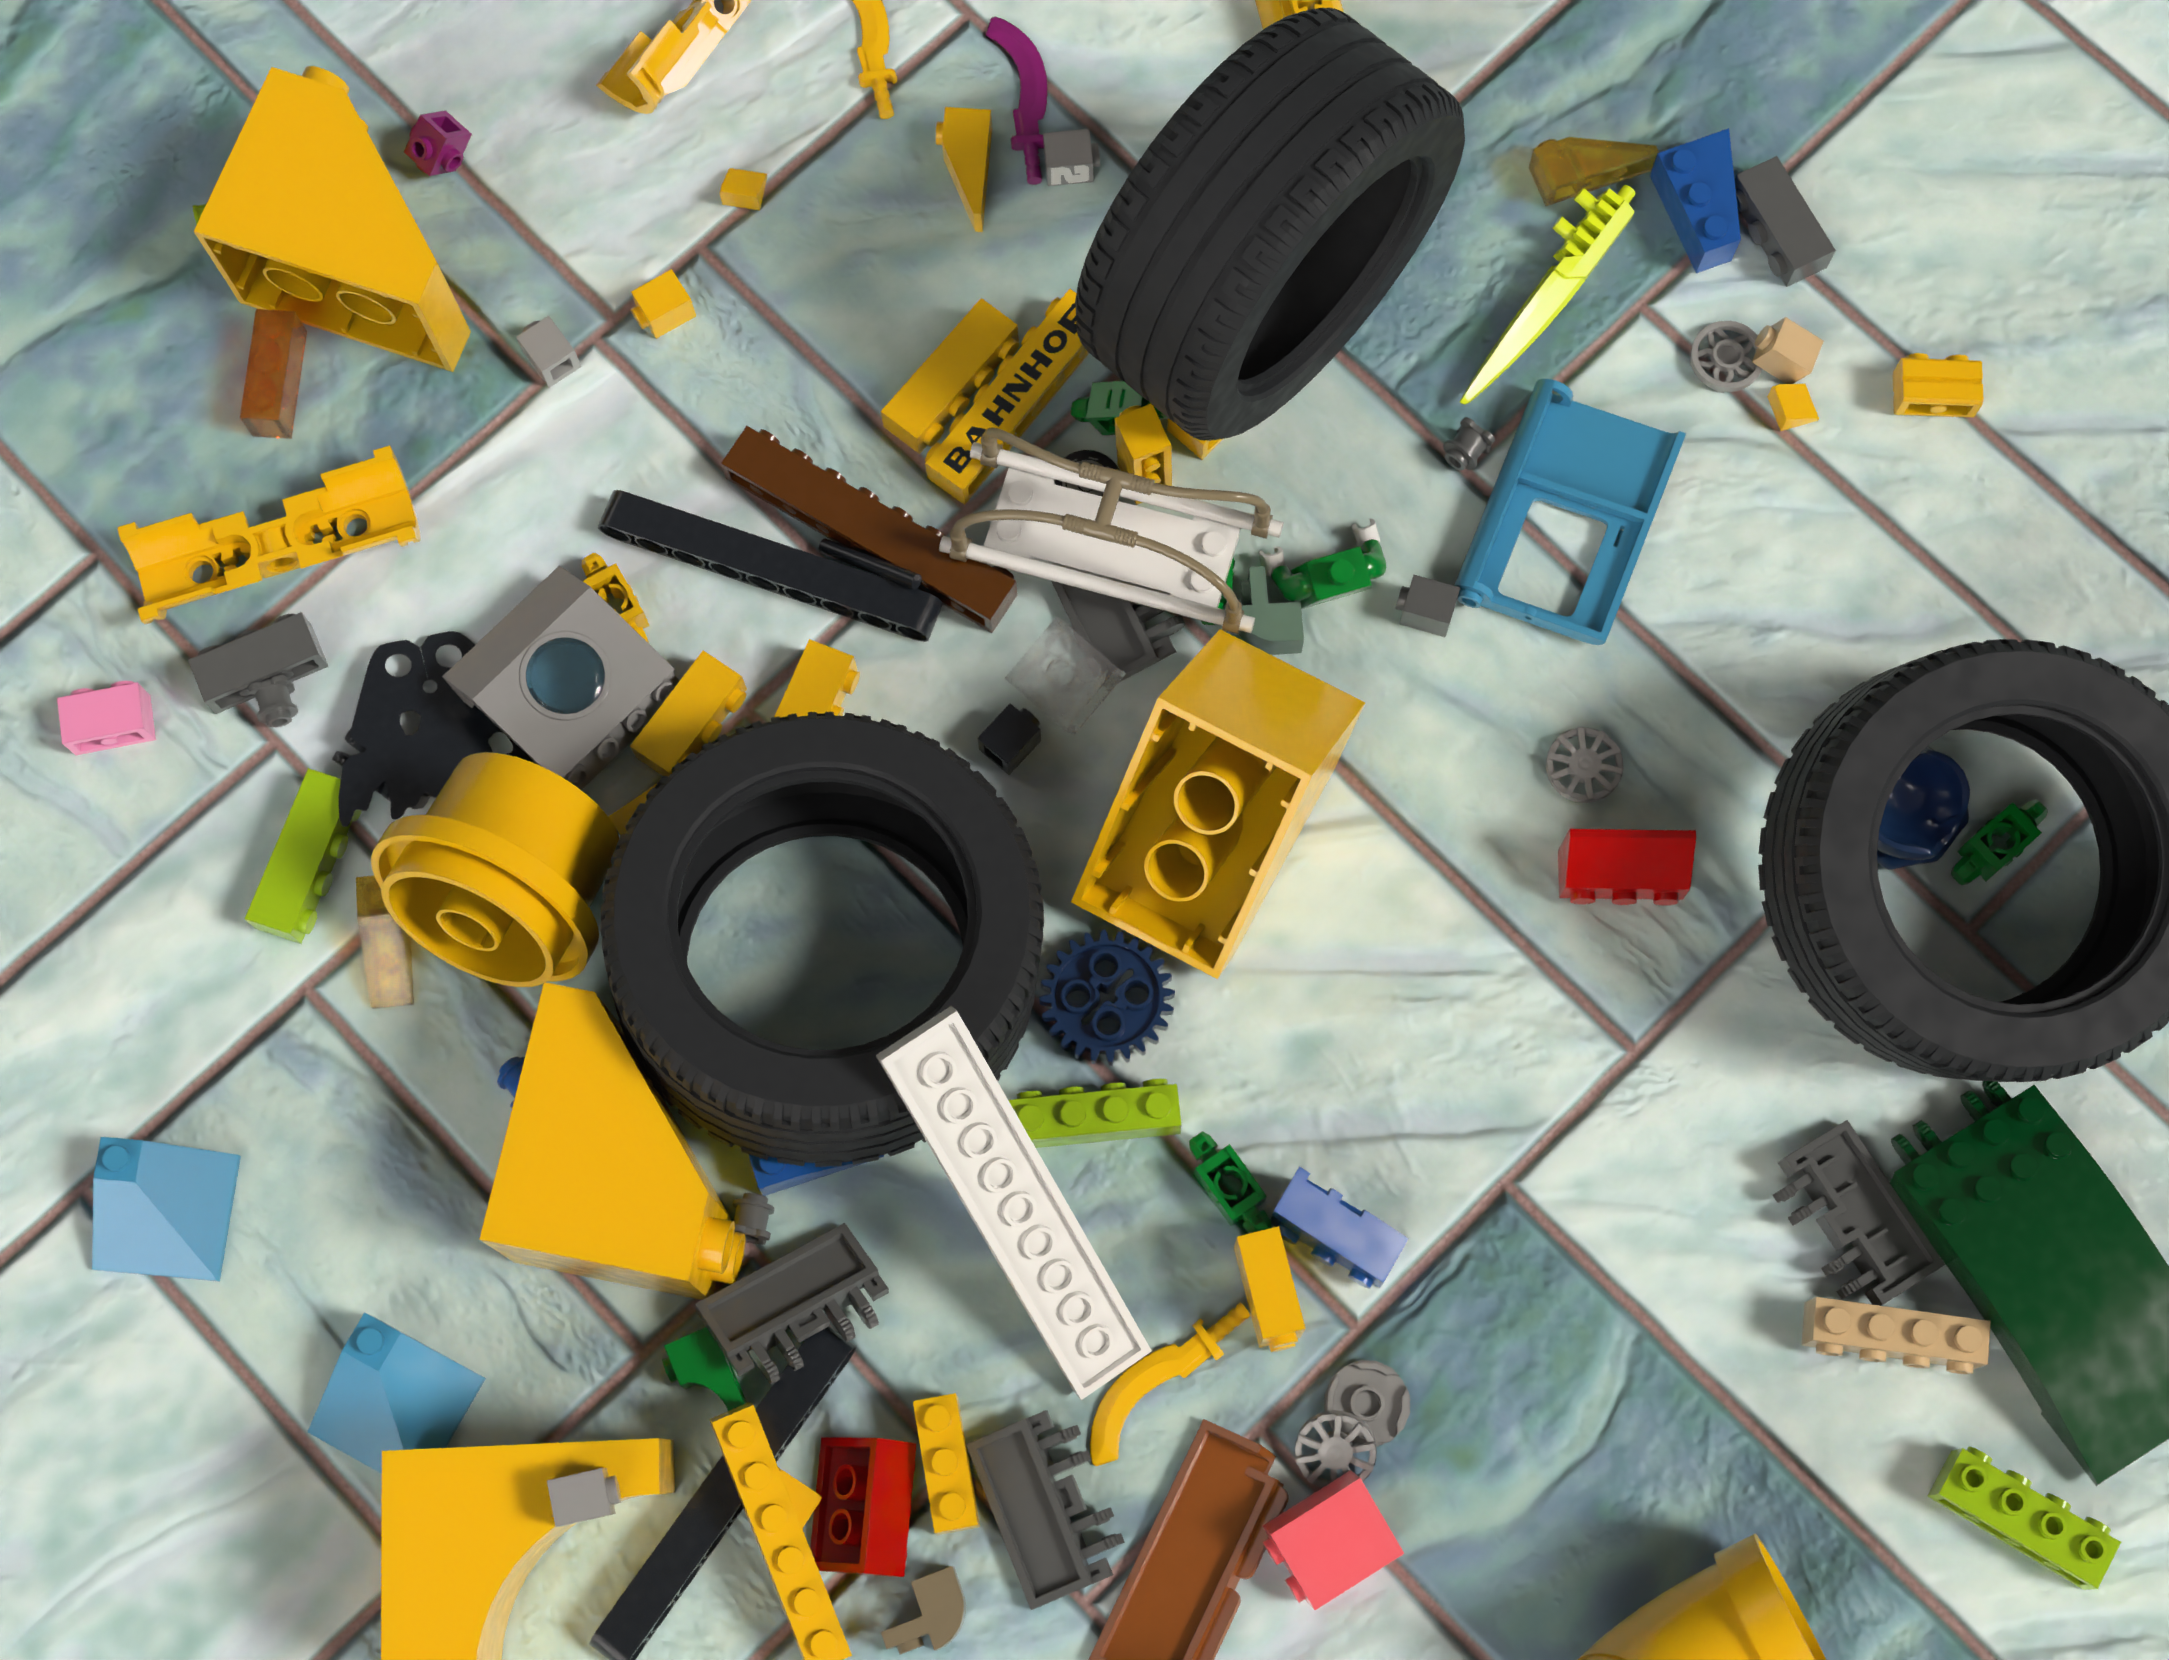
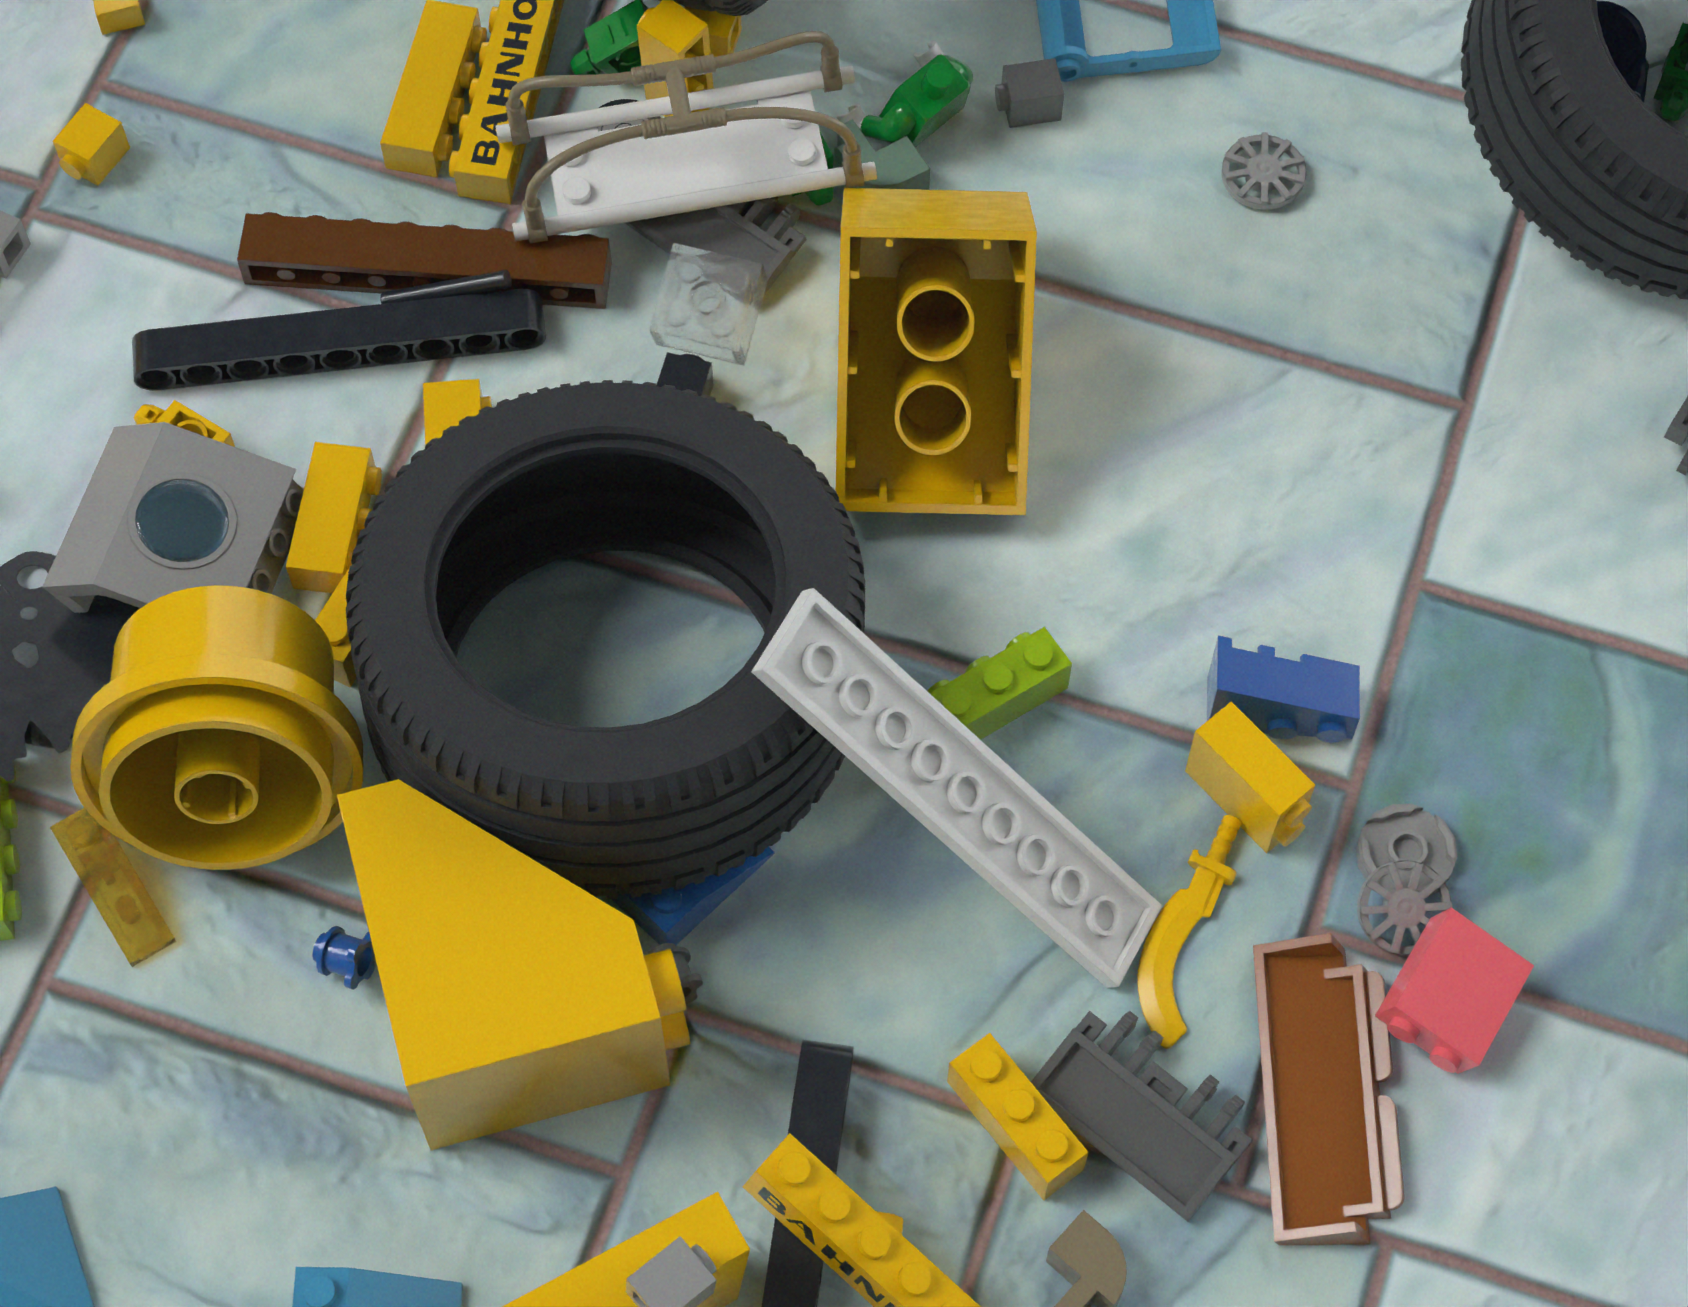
camera: 30 degrees left, 10 degrees down
green arch [662,1327,747,1411] -> none
dark grey hinge [695,1223,889,1384] -> none
red slope [810,1437,917,1577] -> none
dark blue gear [1039,930,1175,1066] -> none
green piece [1189,1131,1272,1233] -> none
red slope [1558,829,1696,906] -> none

